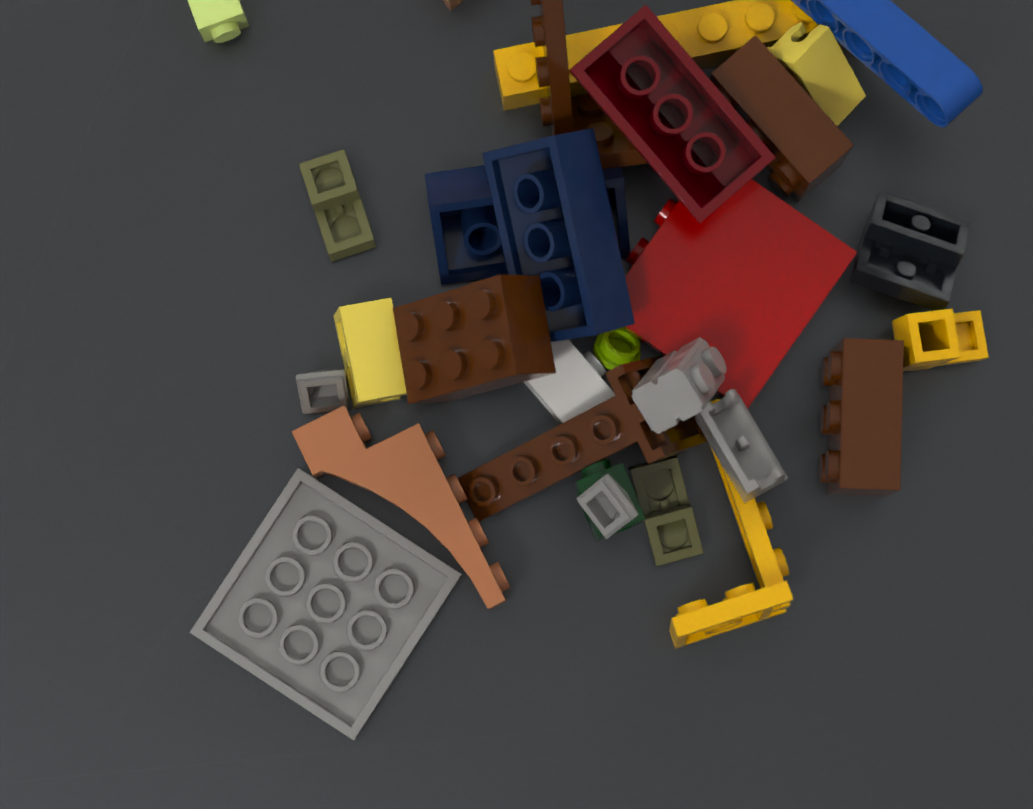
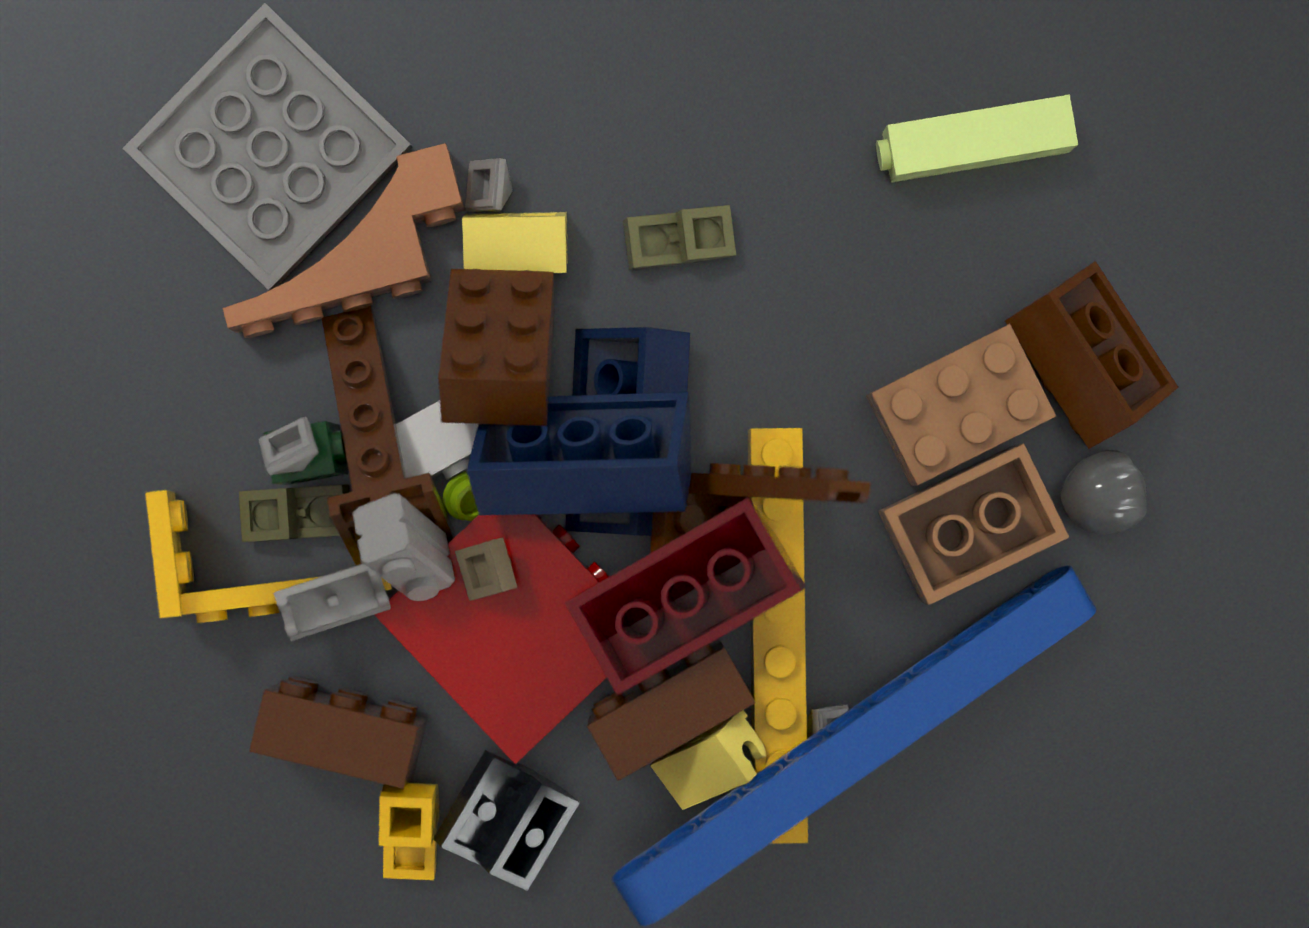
camera: 90 degrees right, 5 degrees up
none -> dark tan plate [455,537,518,601]

